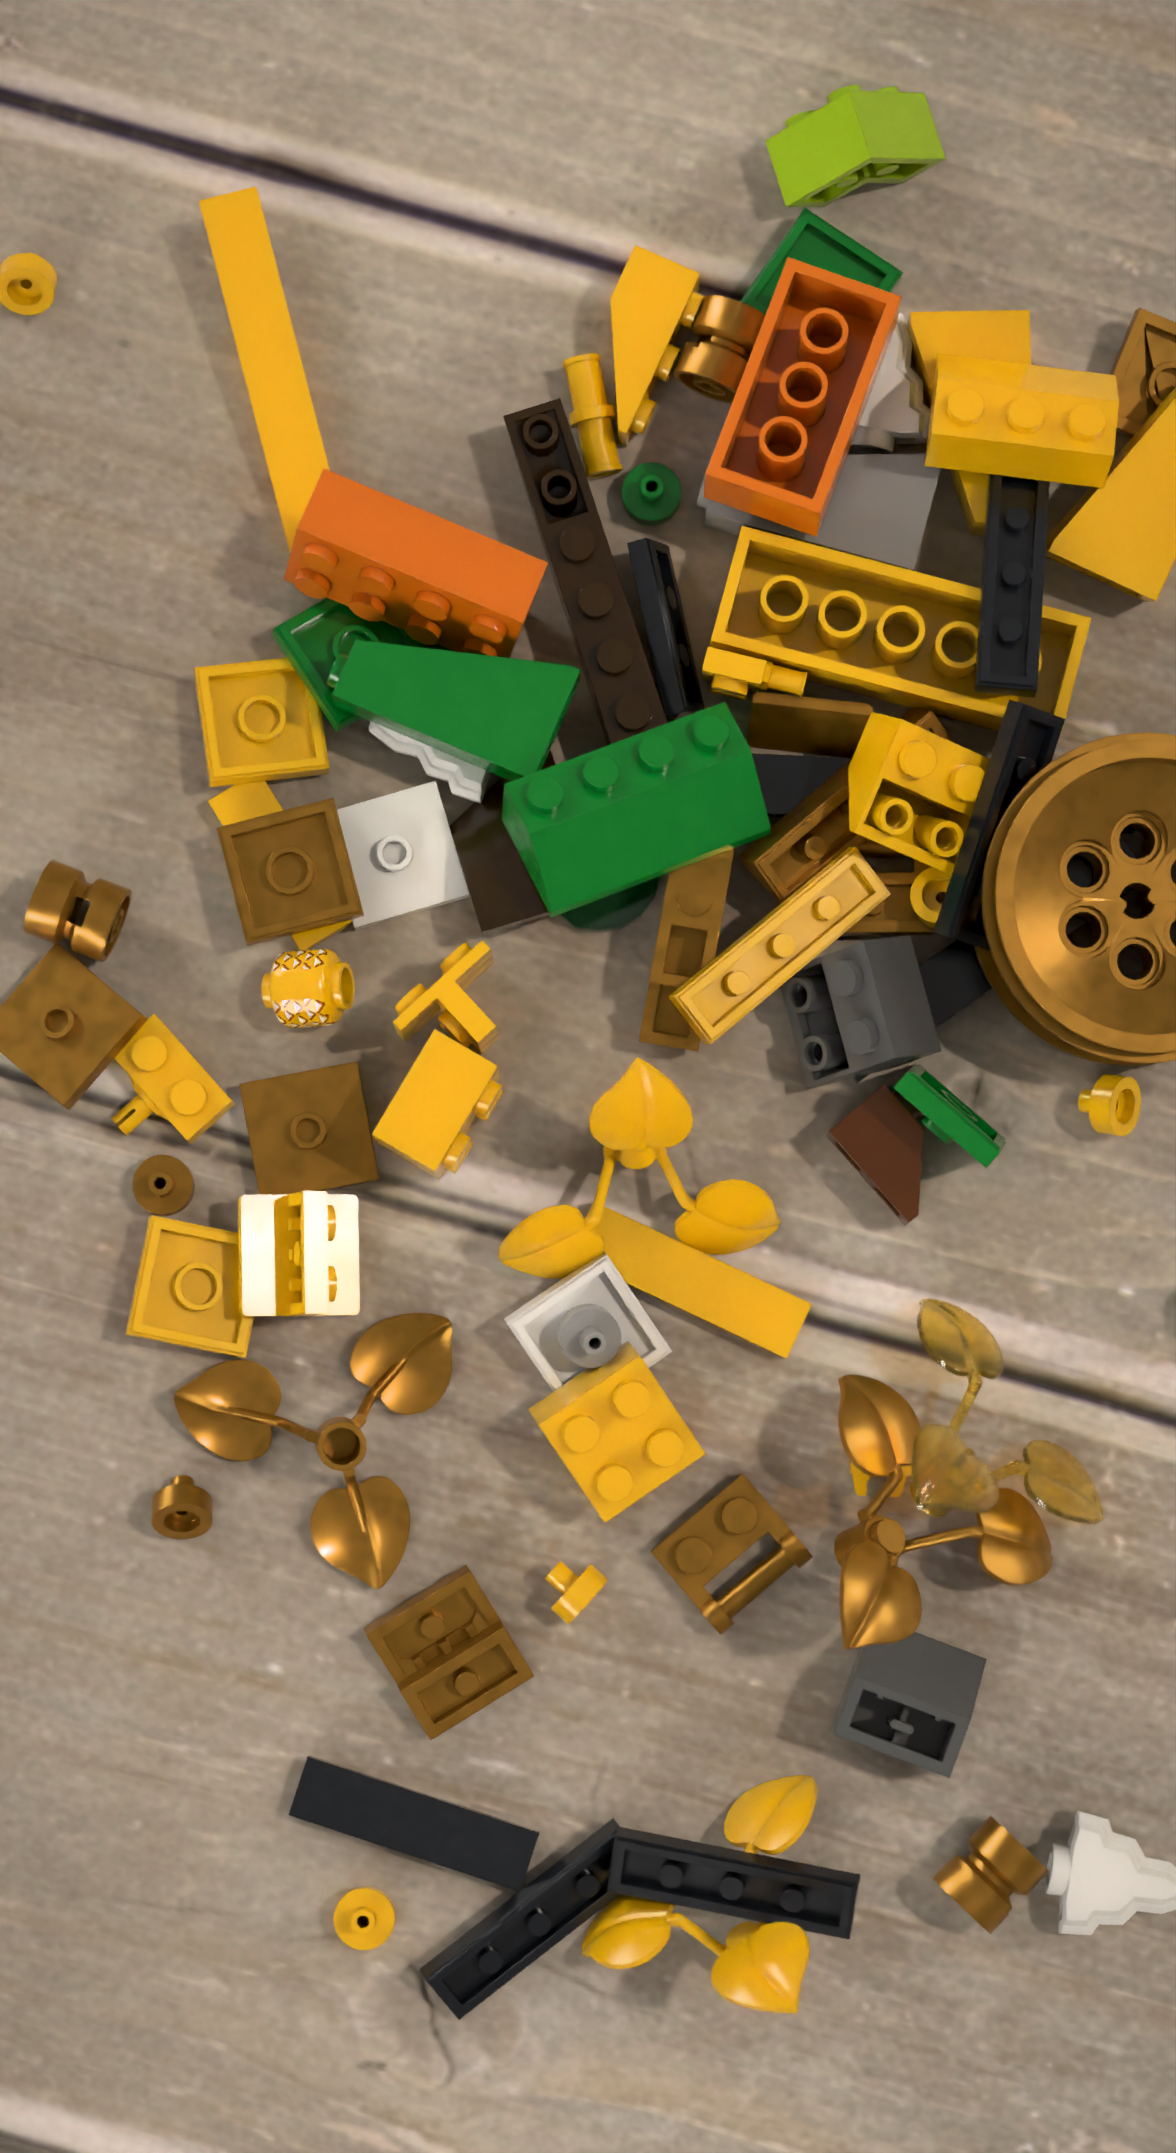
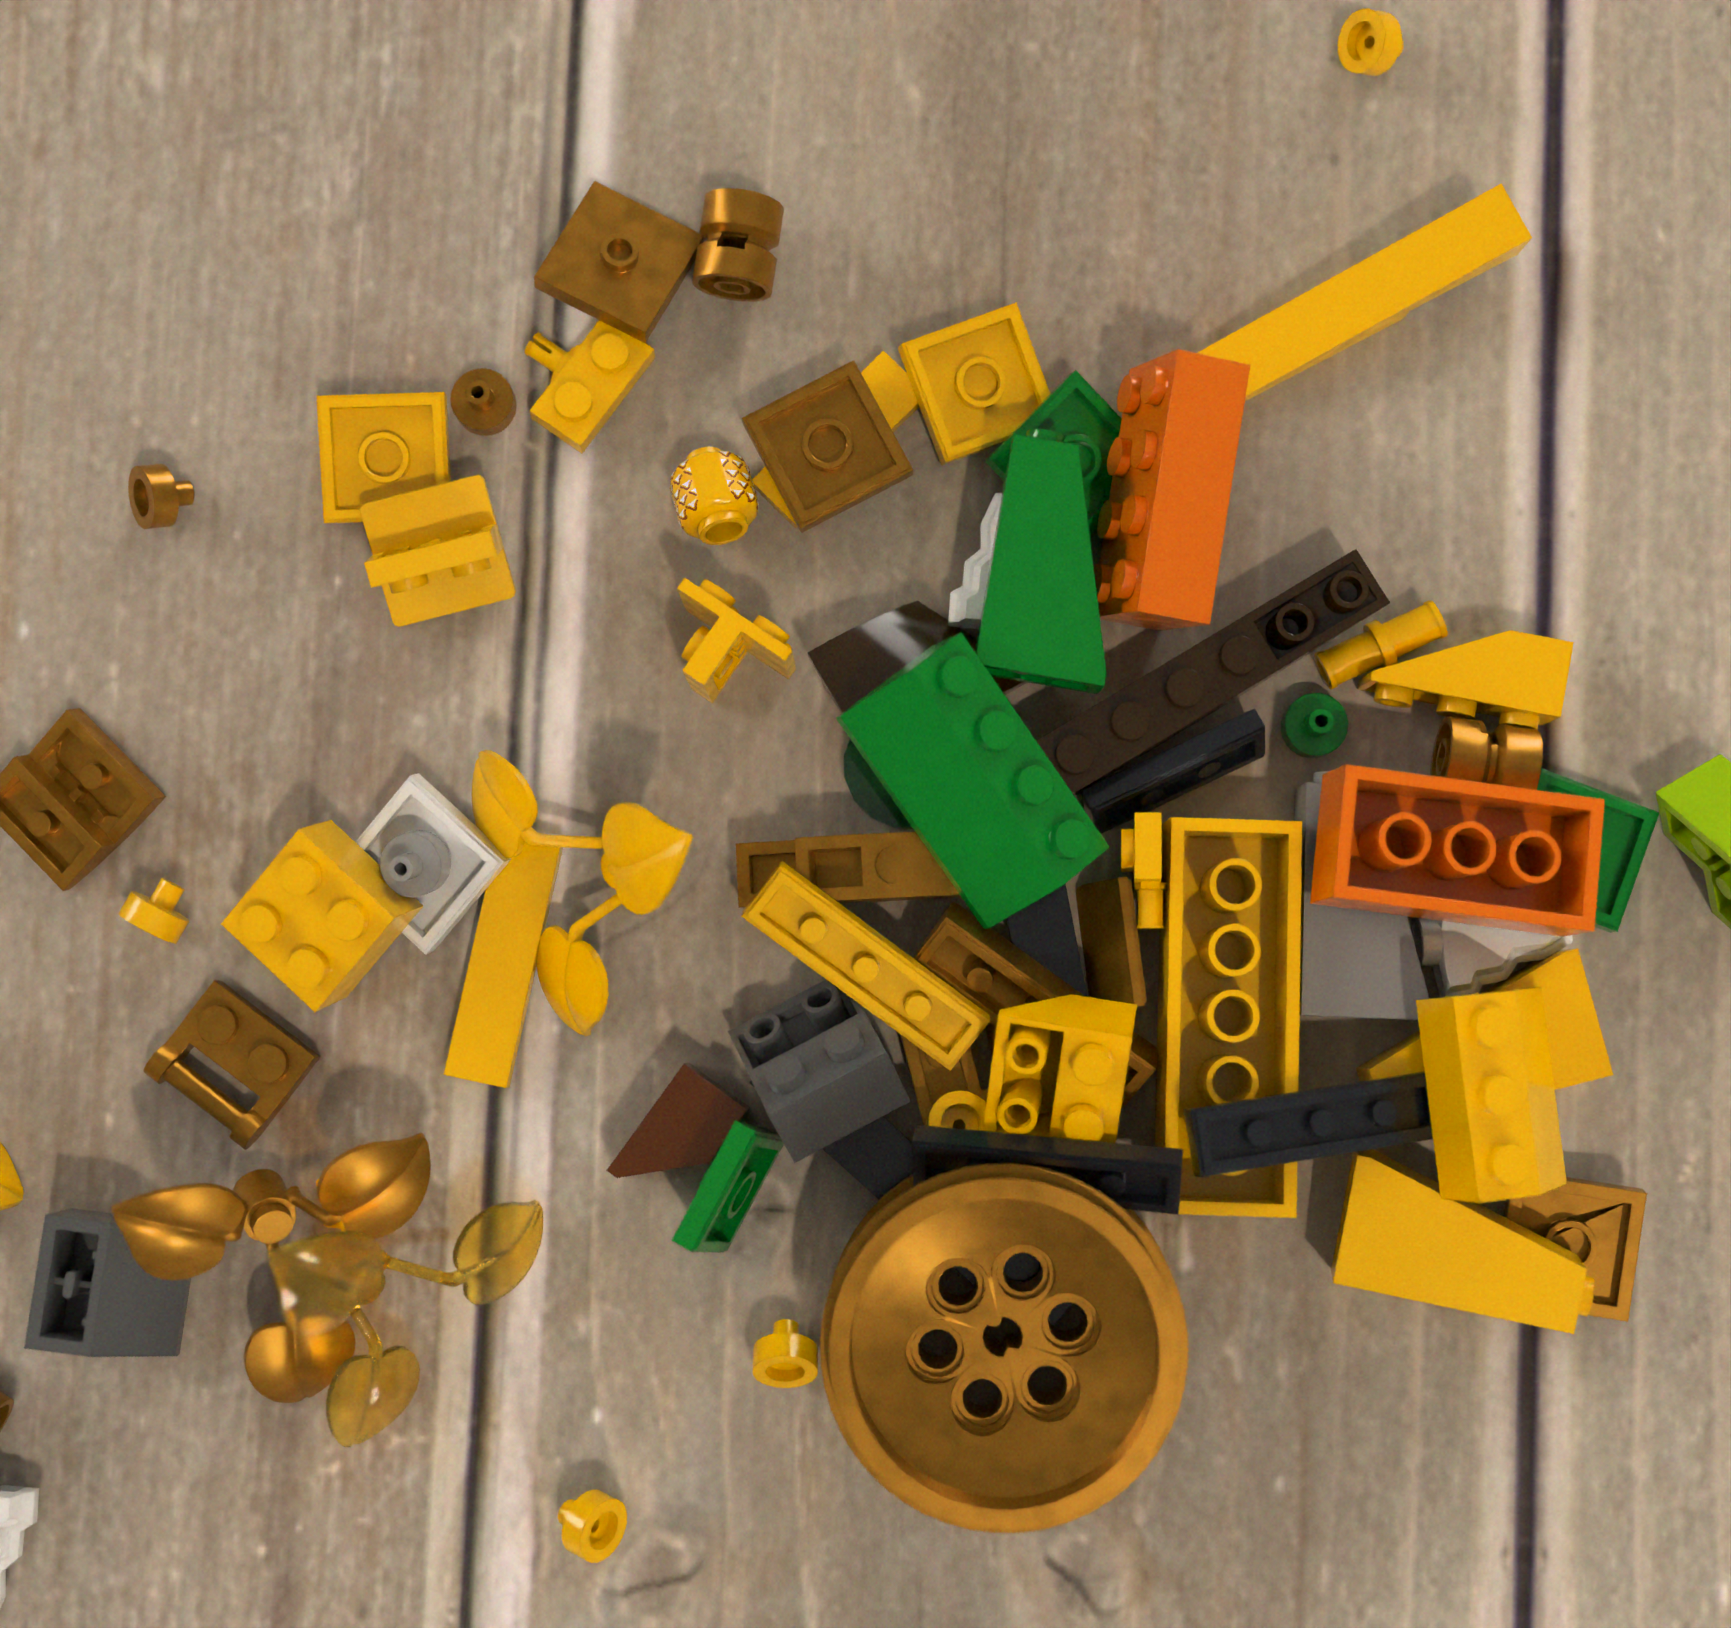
camera: 75 degrees right, 0 degrees up
pearl gold plant [174,1312,452,1589] -> none
pearl gold plate [239,1061,380,1195] -> none
white plate [337,781,470,930] -> none
yellow brick [372,1029,504,1180] -> none

